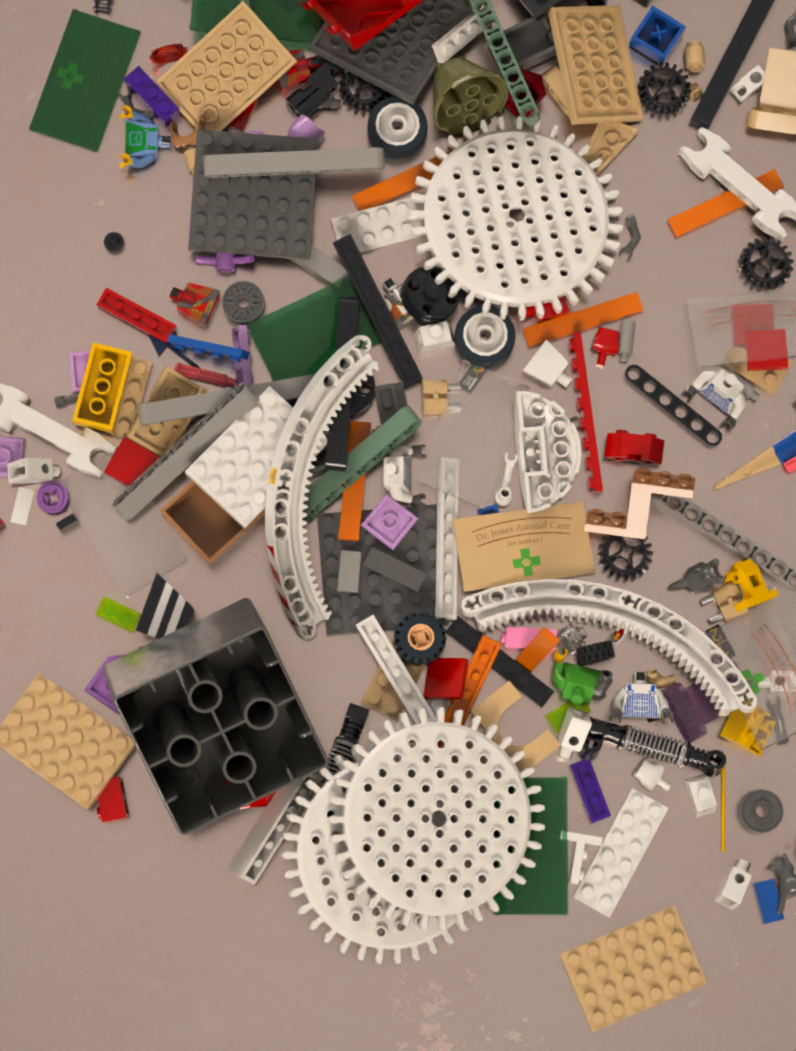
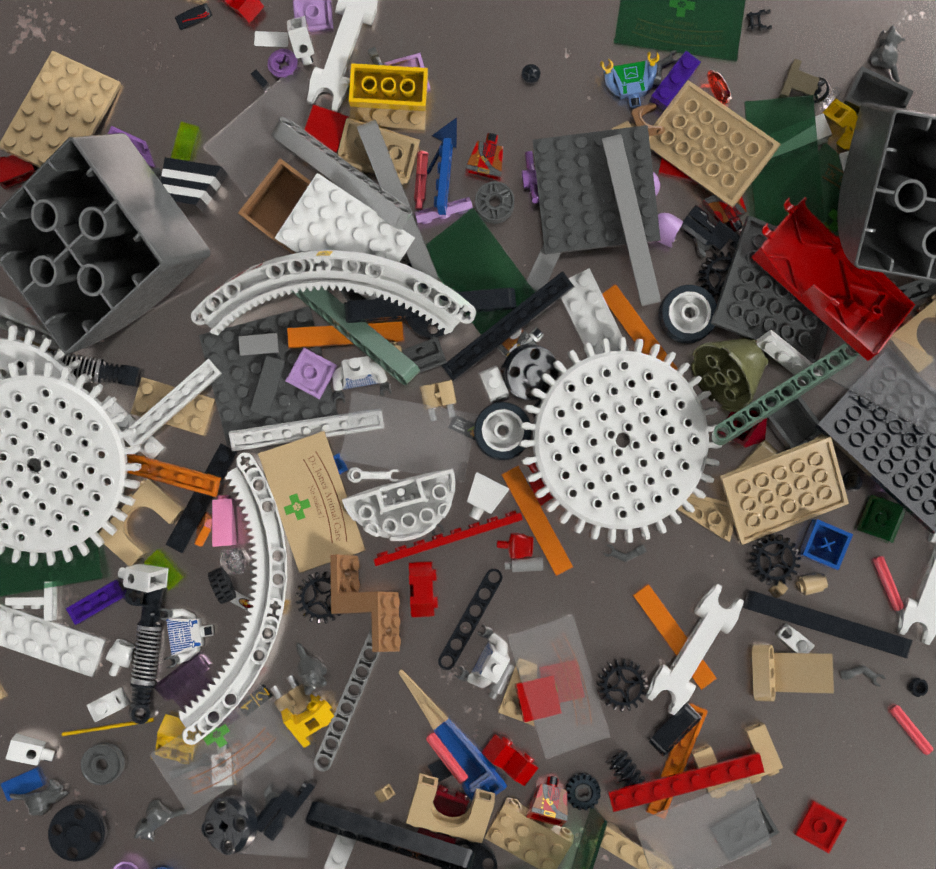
camera: 85 degrees right, 5 degrees up
red plate [96,288,177,344] -> none
black wheel [394,612,447,666] -> none
red tile [423,658,469,700] -> none
bright green torso [552,647,613,705] -> none
tan arm [646,668,676,688] -> none

